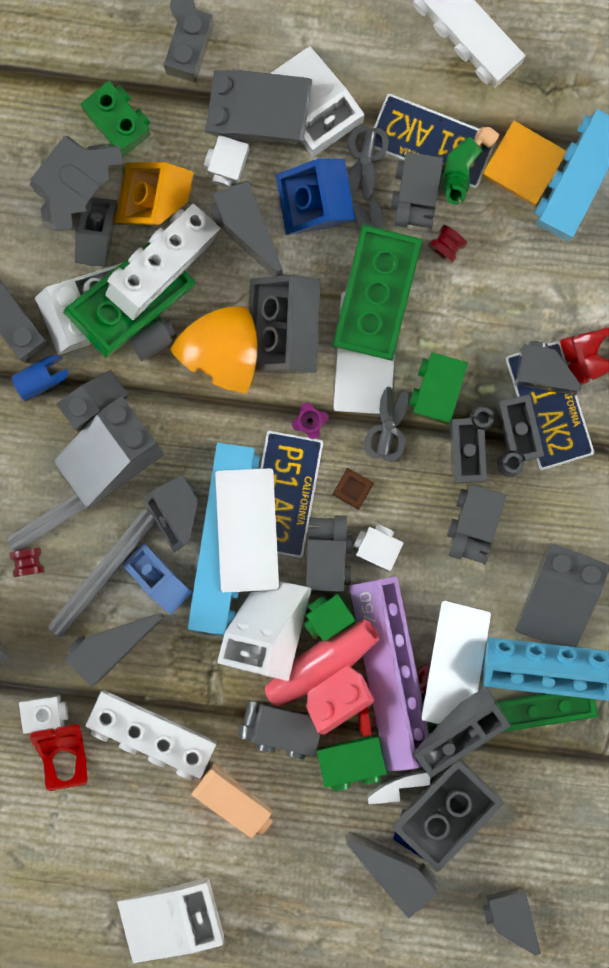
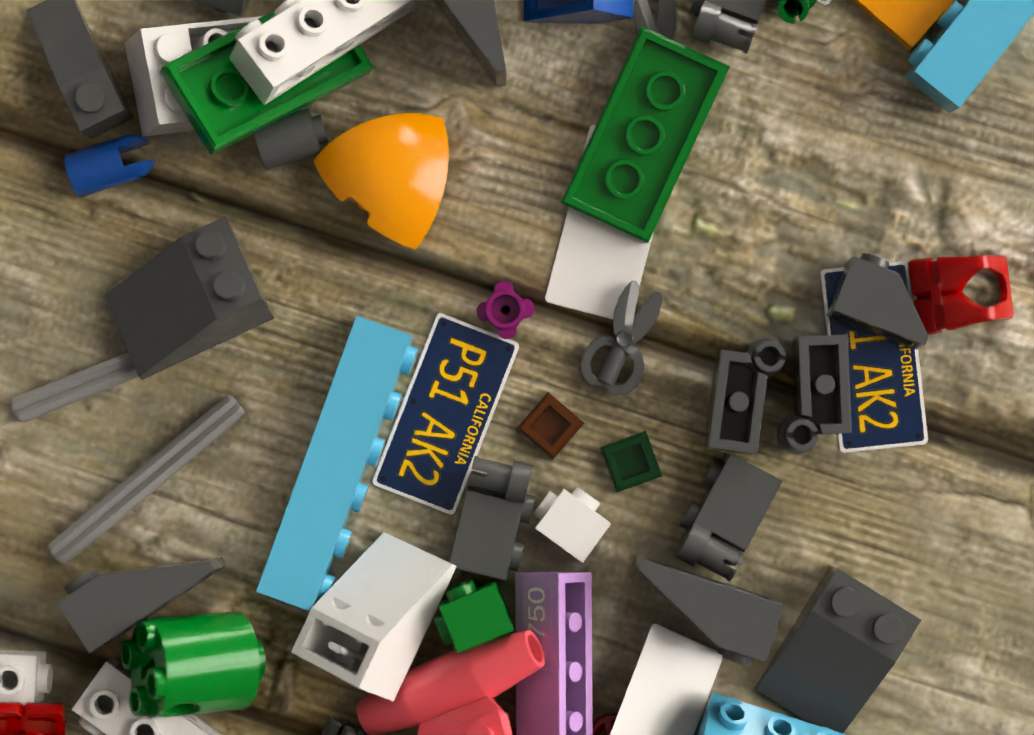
camera: 15 degrees right, 0 degrees up
dark red wheel [9,547,44,578] -> none
dark grey slope [57,370,129,432] -> none
medium blue slope [122,543,193,615] -> none
dark grey slope [142,474,198,552] -> none
white sticker [215,468,279,592] -> none
dark grey slope [249,274,320,374] -> none
green brick [409,352,468,425] -> none
dark red wheel [428,224,468,263] -> none
none -> green cylinder [120,611,266,719]
none -> dark green tile [600,431,662,493]
none -> dark grey slope [633,555,784,667]

